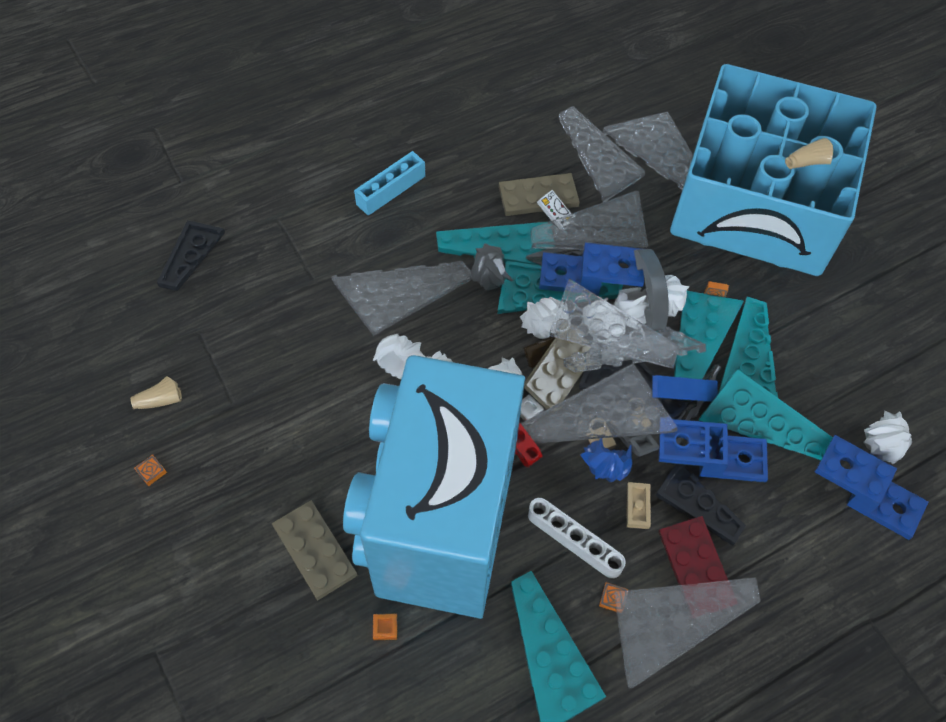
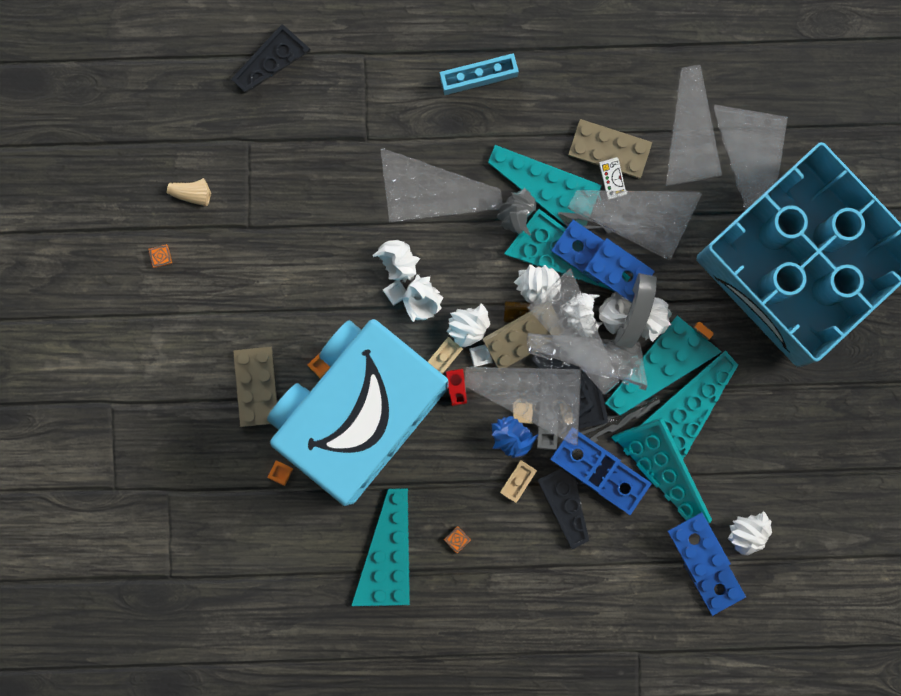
camera: 30 degrees right, 25 degrees up
white beam [528,498,625,579] -> none
clear wing [614,578,761,689] -> none
blue tile [652,375,718,402] -> none
dark red plate [658,516,737,620] -> none
tan piece [785,138,833,169] -> none

